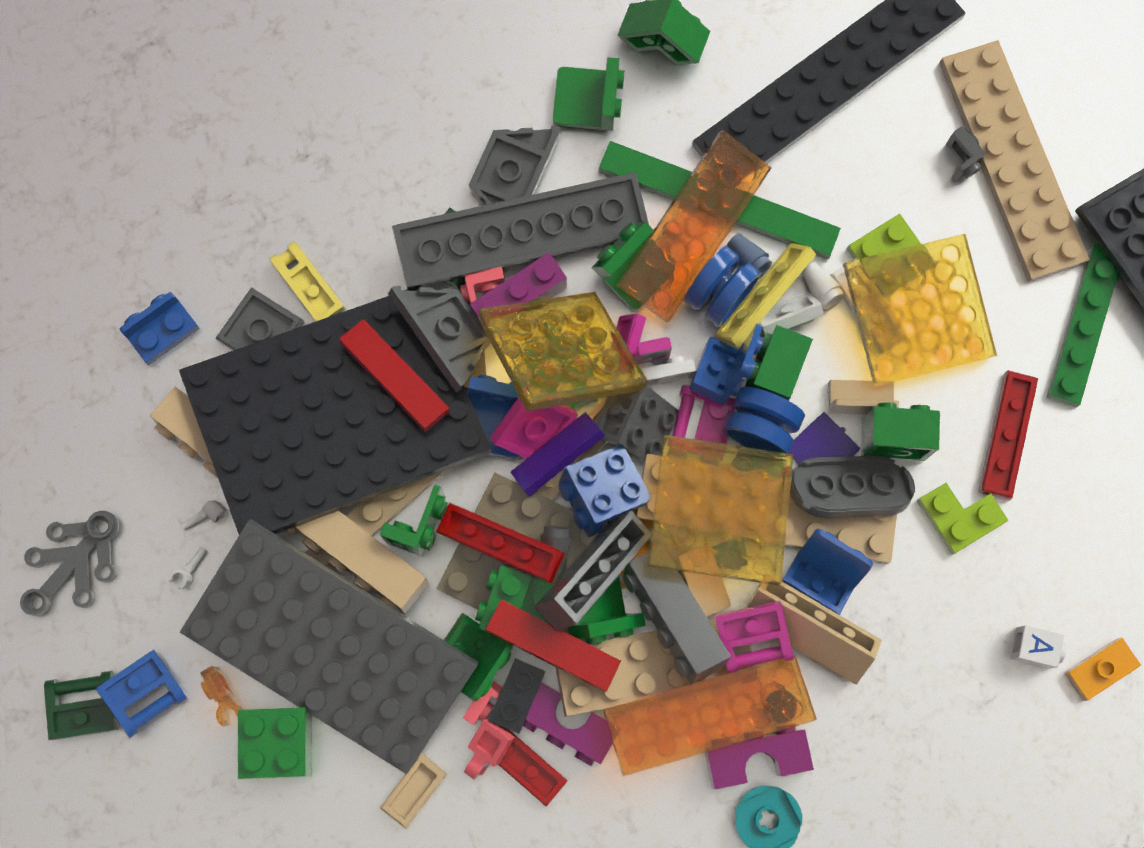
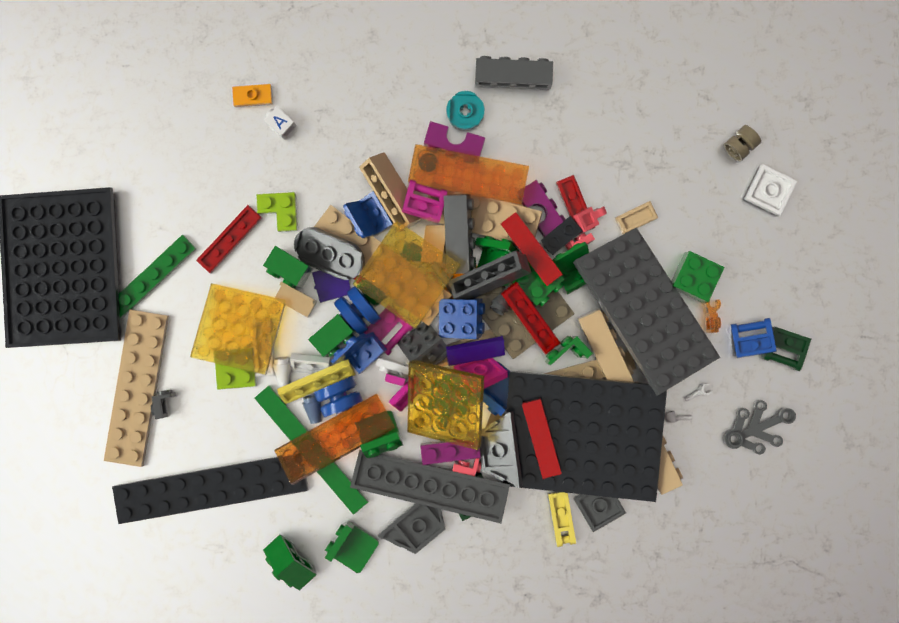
camera: 150 degrees left, 10 degrees up
blue bracket [119,292,200,366] -> none

